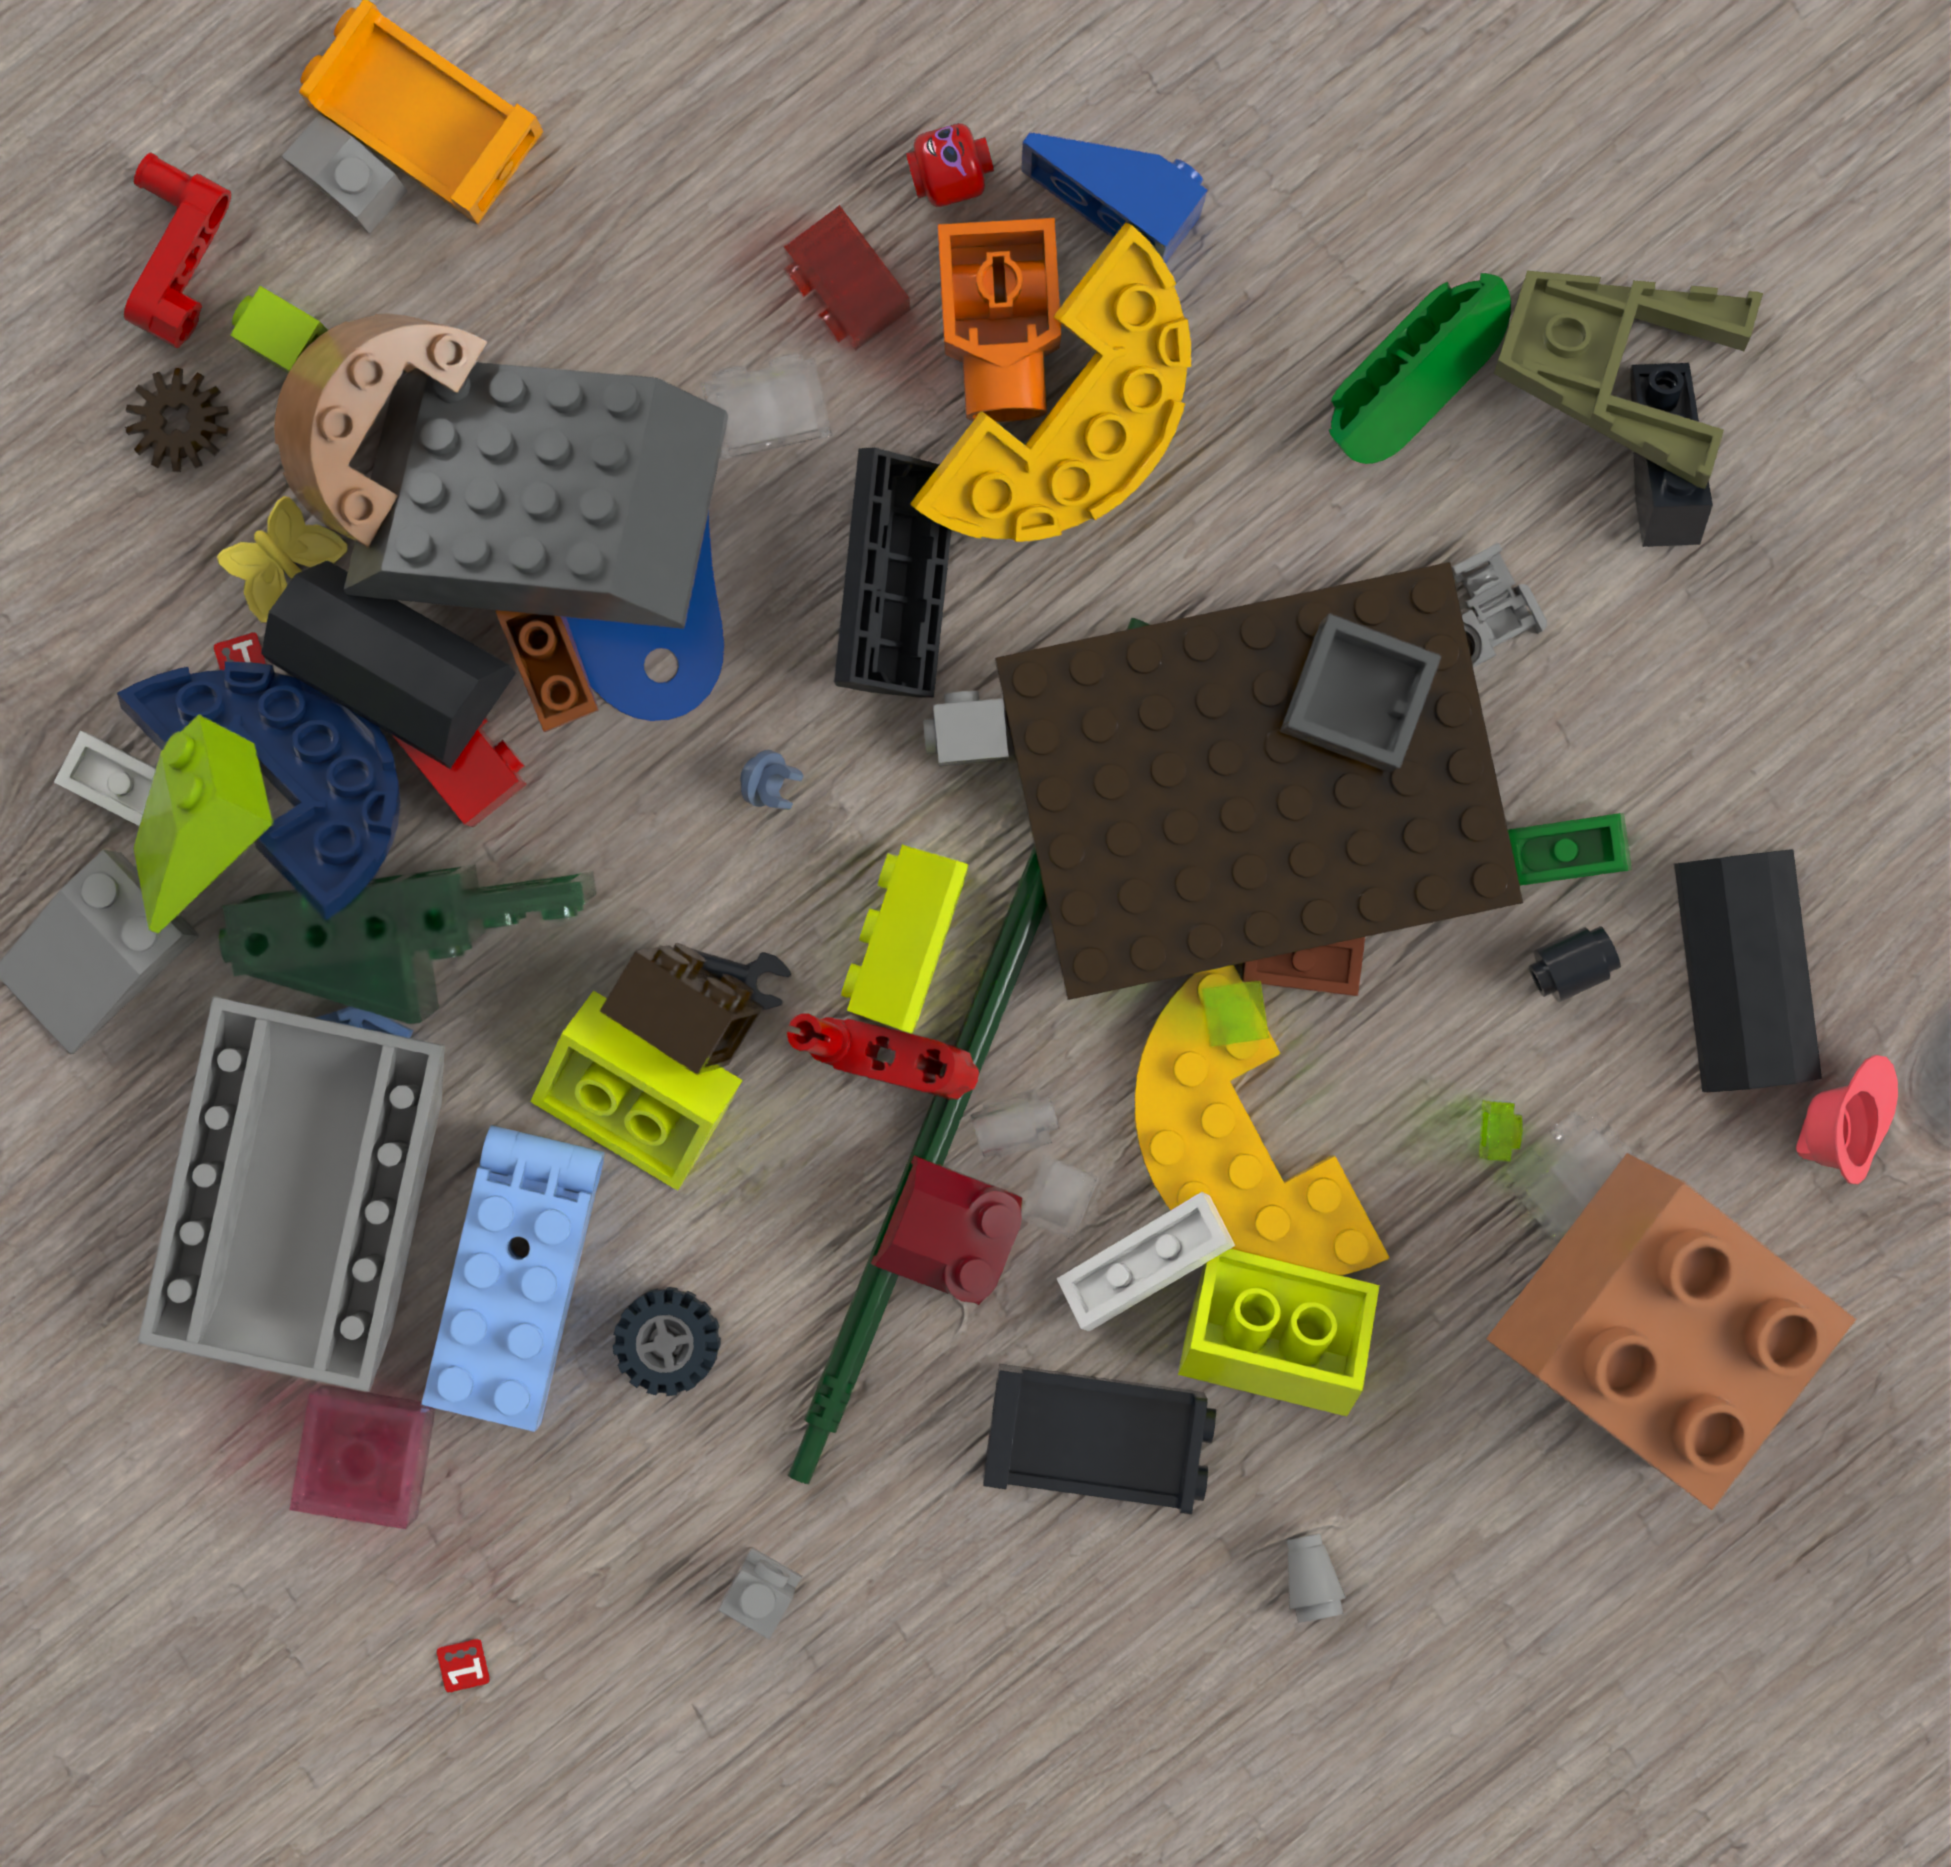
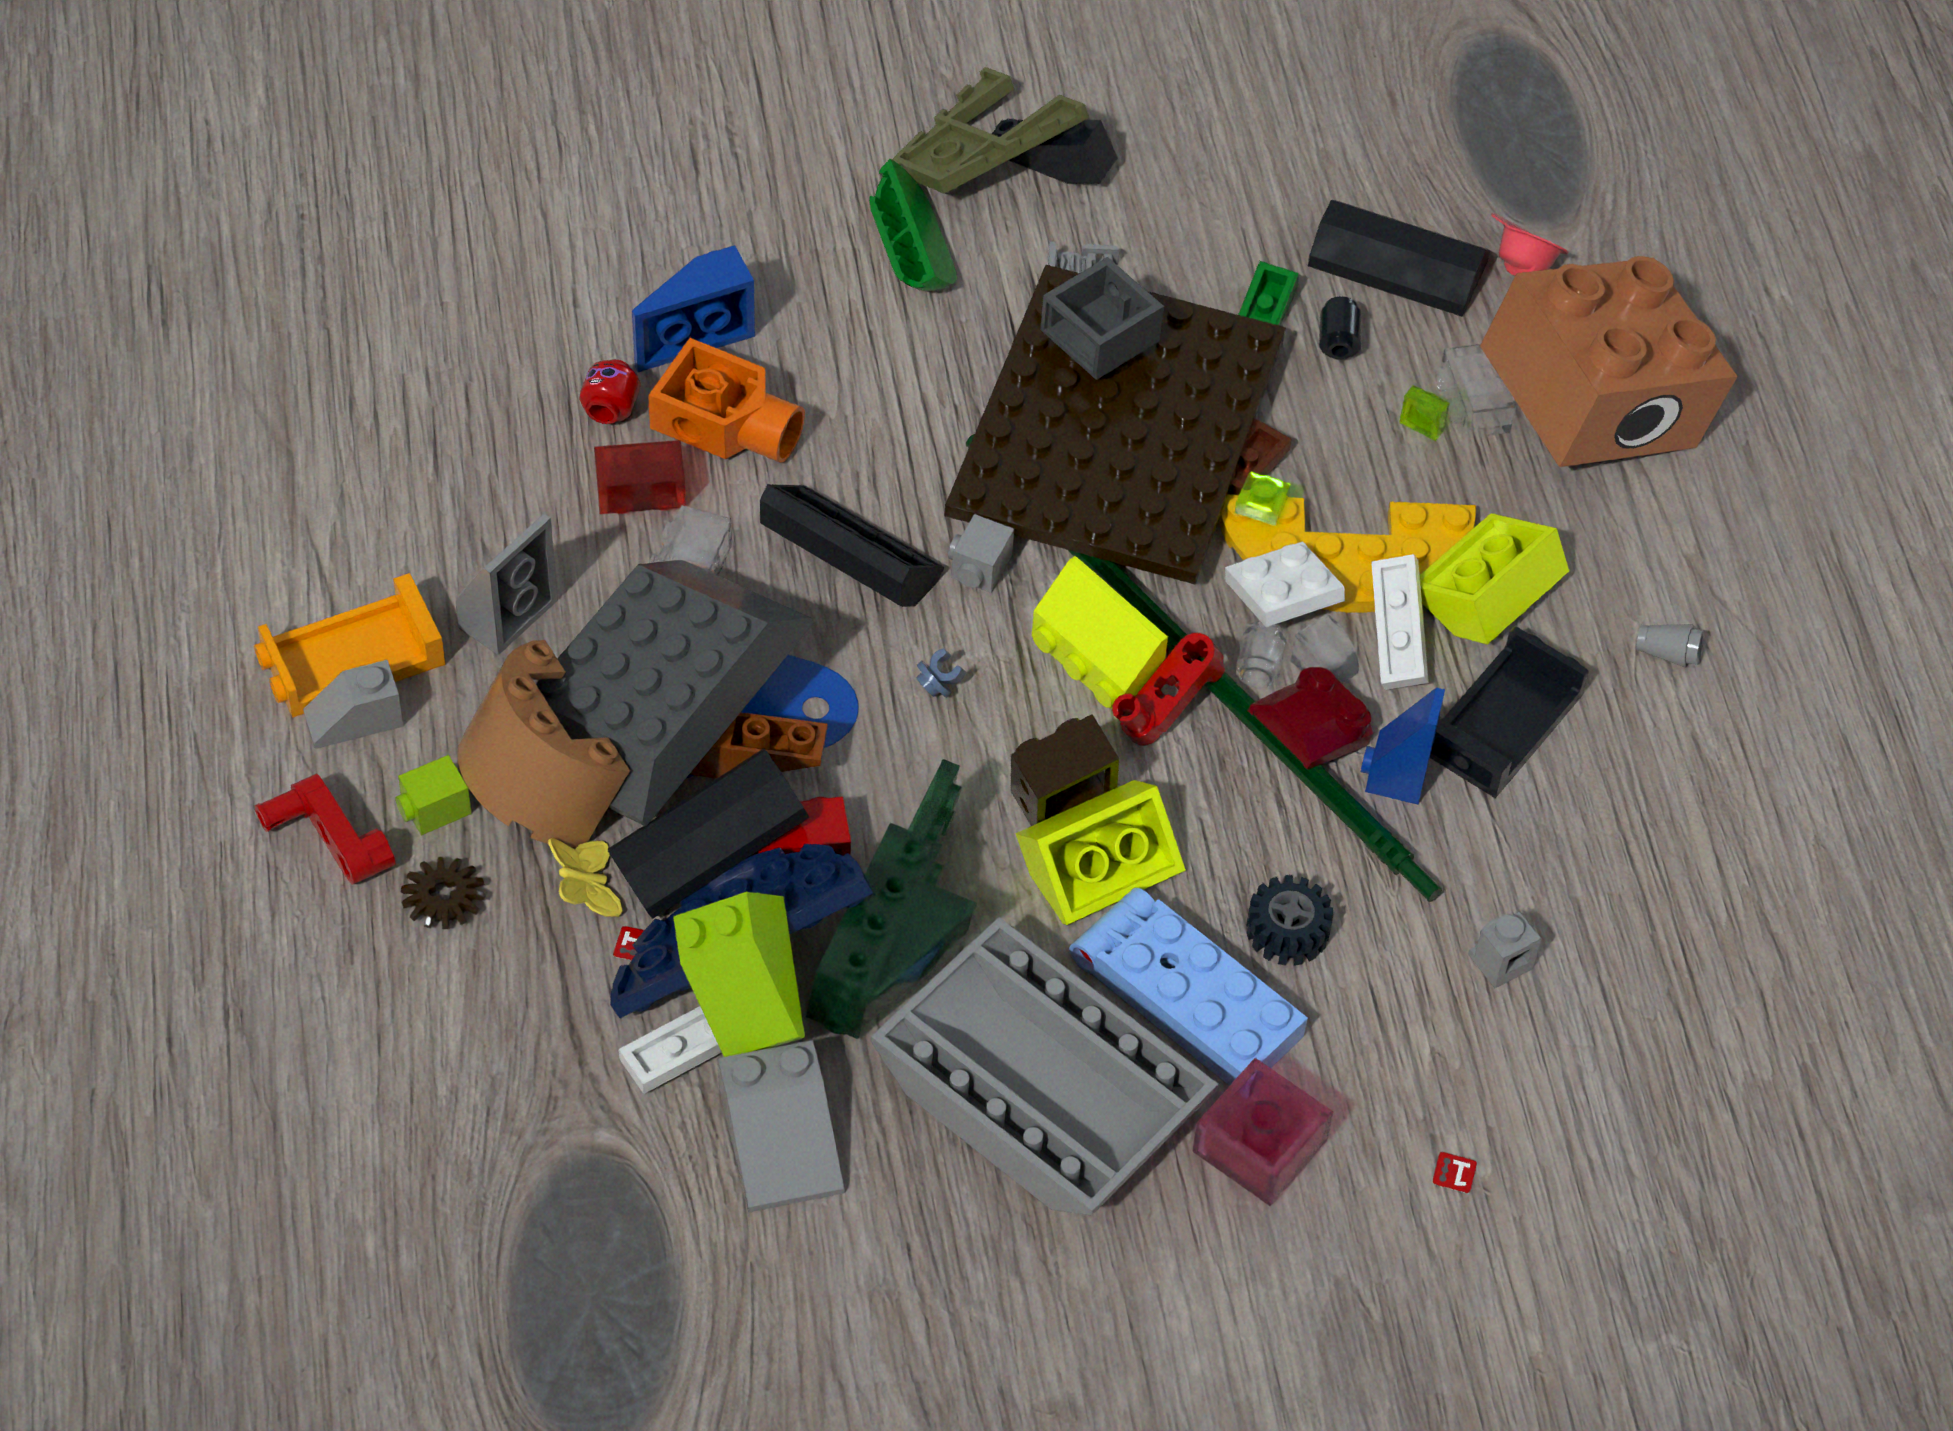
camera: 65 degrees left, 35 degrees down
yellow plate [910,222,1191,542] -> none
none -> light grey slope [455,514,558,655]
none -> white plate [1225,542,1345,627]
none -> blue slope [1360,687,1445,805]

